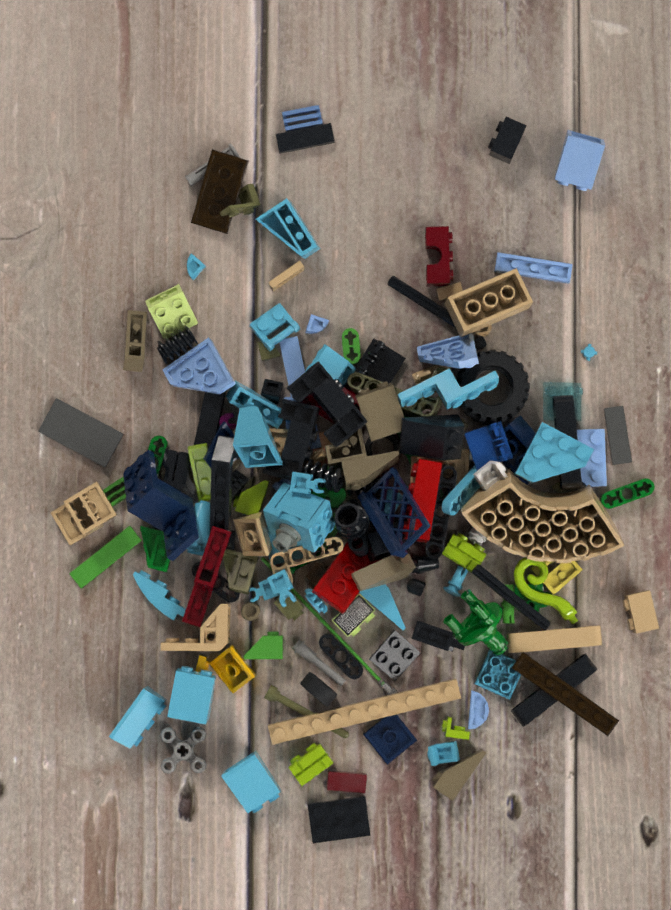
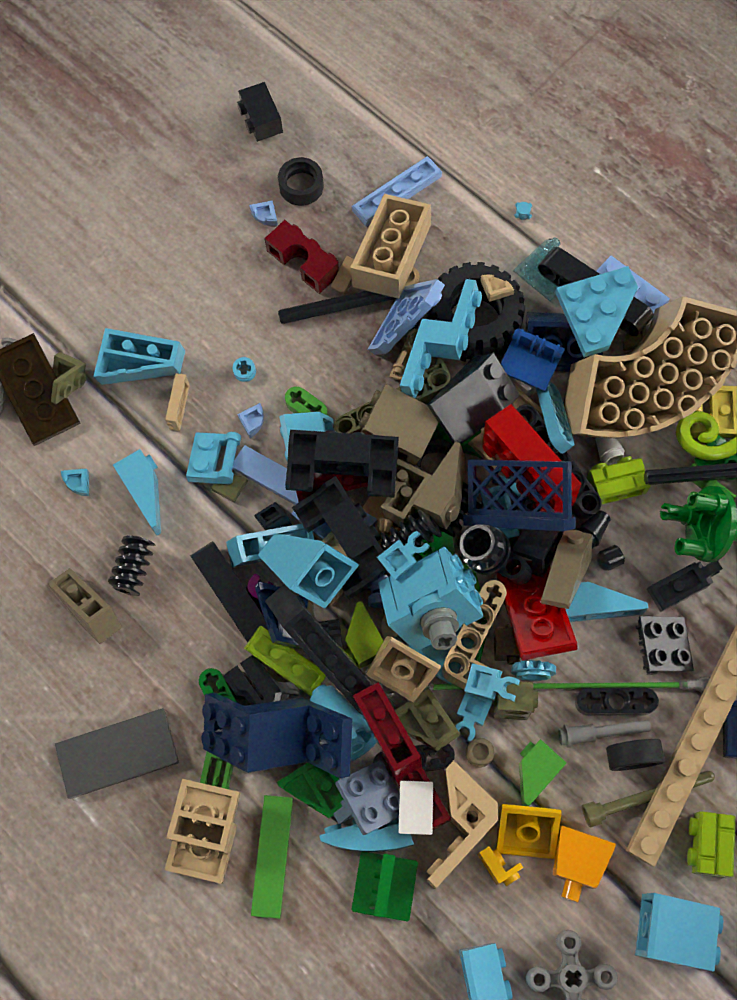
camera: 45 degrees left, 15 degrees down
yellowish green bracket [145,284,198,338] -> none
light blue plate [162,337,236,394] -> none
medium azure slope [167,666,216,725] -> none
black tile [276,123,335,154] -> none
medium blue tile [282,105,323,132] -> none
brick [332,593,375,637] -> none
black hinge [355,339,406,384] -> none
medium azure pin [443,566,469,597] -> none
white bracket [473,461,508,490] -> none
light blue slope [555,130,605,191] -> none
green beam [600,478,655,509] -> none
dark grey tile [603,406,632,465] -> none
none -> medium azure slope [113,449,161,536]
none -> medium azure bush [232,357,256,382]
none -> light blue tile [249,200,278,226]
none -> black tyre [278,157,324,206]
none -> sand blue bracket [334,760,400,835]
none -> green bracket [351,851,418,922]
none -> white sticker [399,781,433,835]
none -> tan tile [481,275,514,302]
none -> light orange torso [553,825,616,902]

